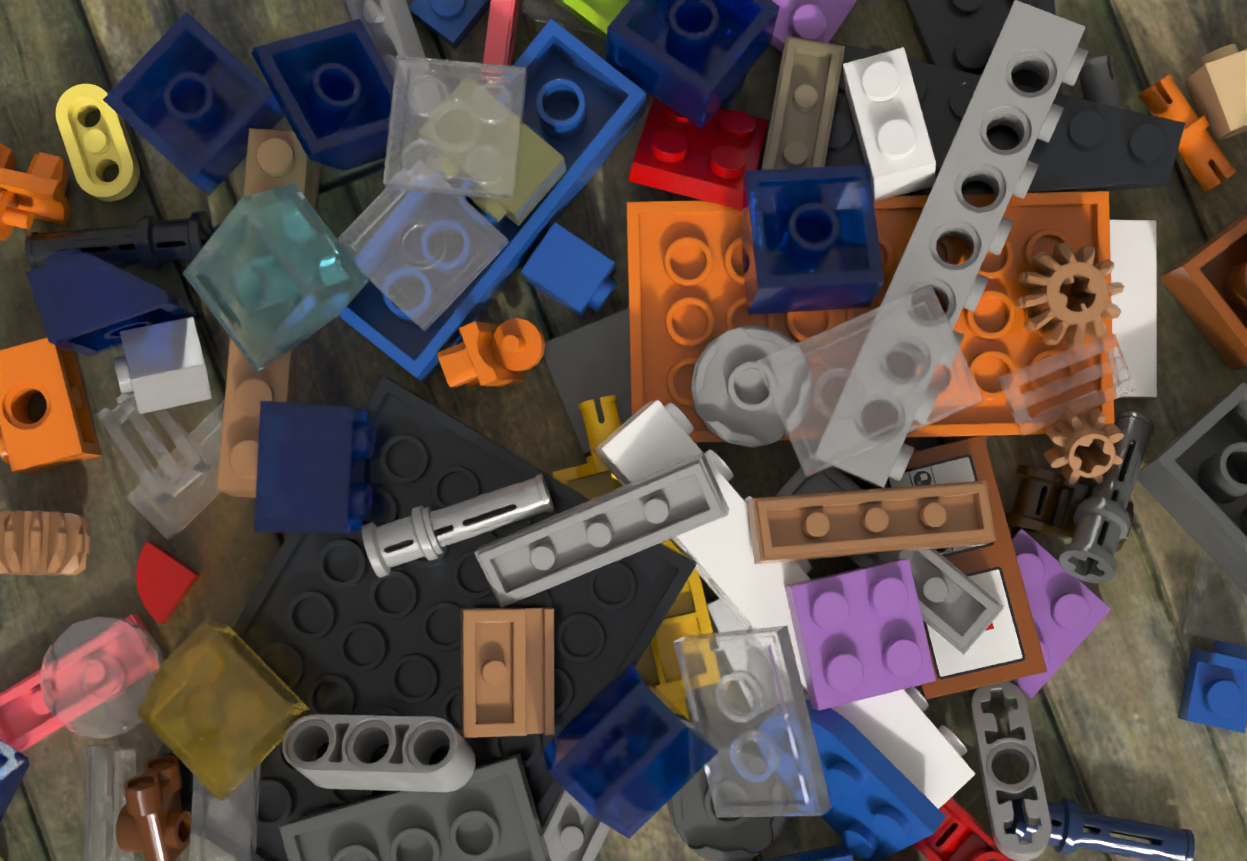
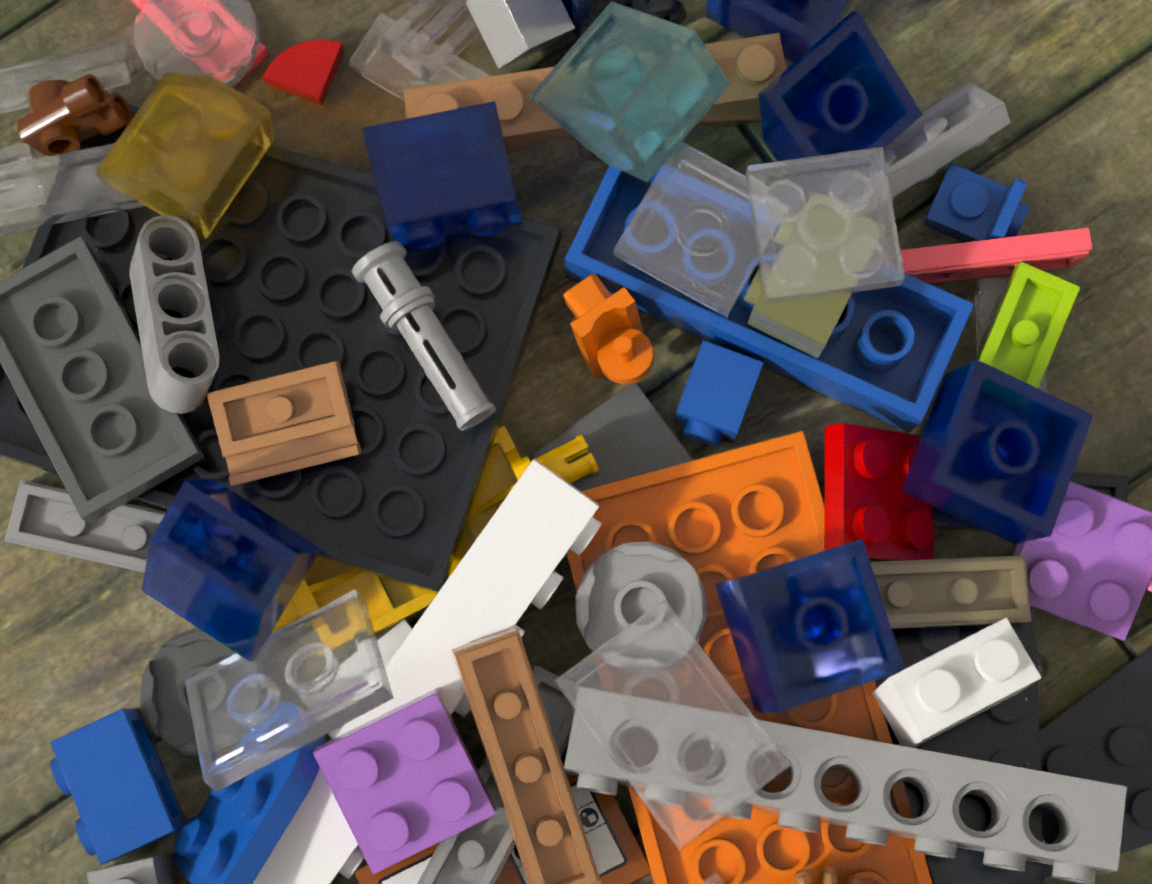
camera: 80 degrees right, 5 degrees down
light grey tile [474,452,730,608] -> none

